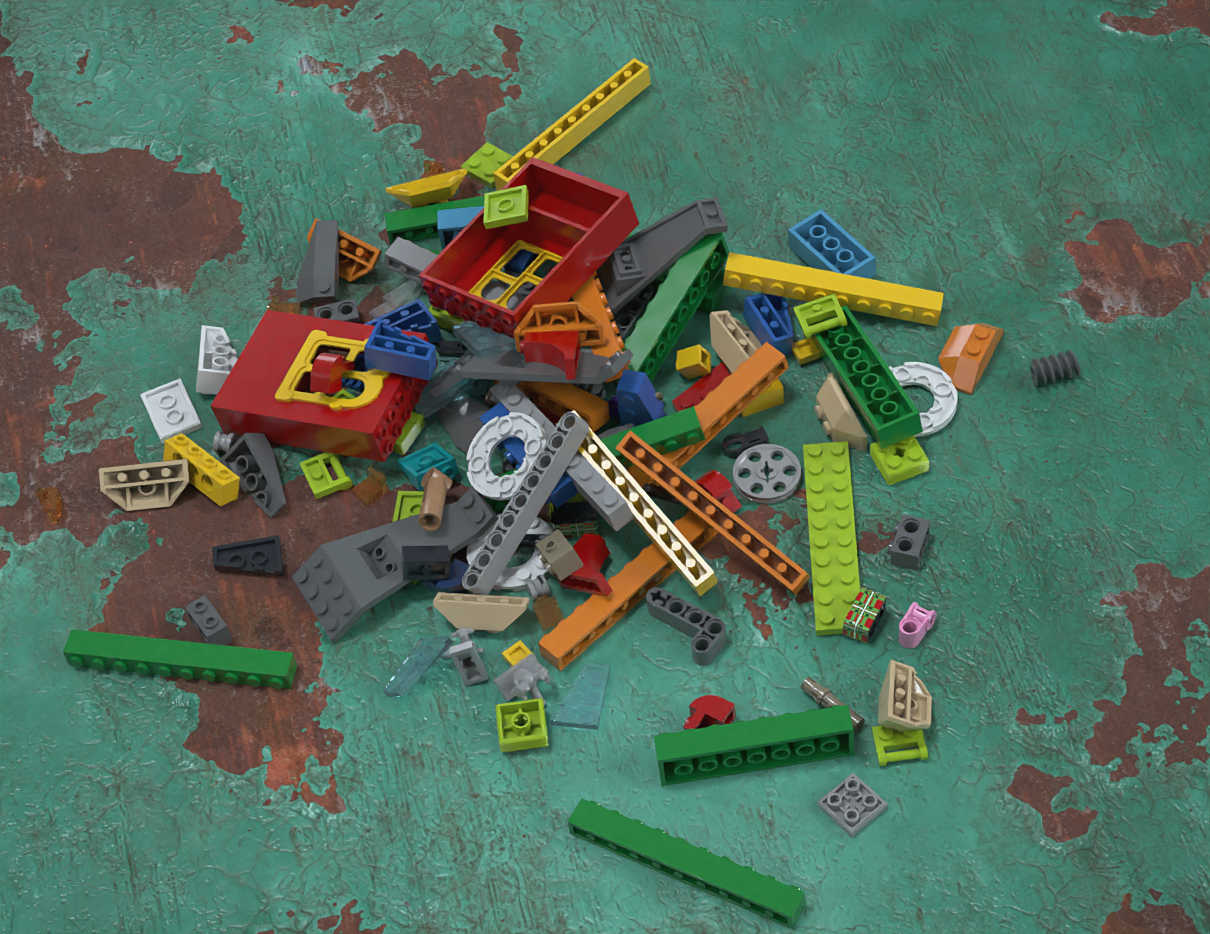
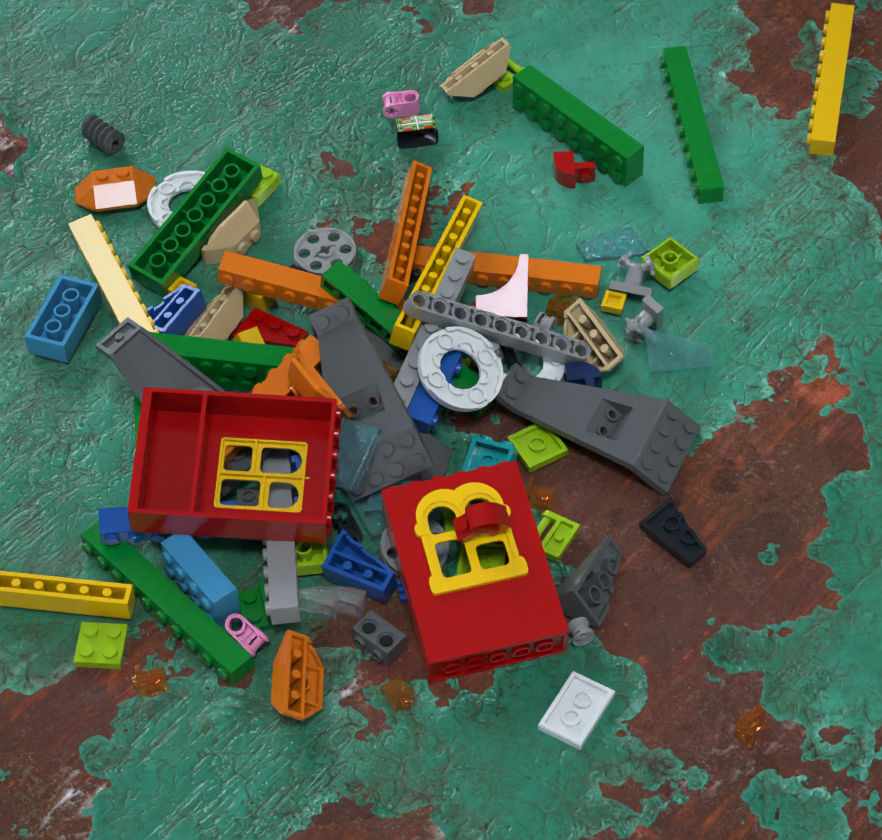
camera: 130 degrees left, 0 degrees up
green brick [63,629,297,689] -> none
tan wedge [99,459,190,511] -> none
yellow brick [163,433,240,507] -> none
dark grey brick [185,595,233,645] -> none
white wedge [196,325,238,395] -> none
dark grey wedge [297,220,339,304] -> none
blue wedge [364,319,436,380] -> none
yellow wedge [385,168,467,208] -> none
black hinge [401,545,450,580] -> none
medium nougat piece [418,467,453,531] -> none
lime plate [484,185,528,229] -> none
red arch [520,330,581,380] -> none
dark tan brick [535,529,584,581] -> none
dark grey beam [646,587,727,666] -> none
red brick [694,470,742,513] -> none
lime plate [793,294,848,339] -> none
dark tan pin [800,676,865,731] -> none
lime plate [803,441,860,636] -> none
light grey tile [817,773,888,838] -> none
dark grey brick [887,515,930,570] -> none
none -> bright pink piece [225,614,270,657]

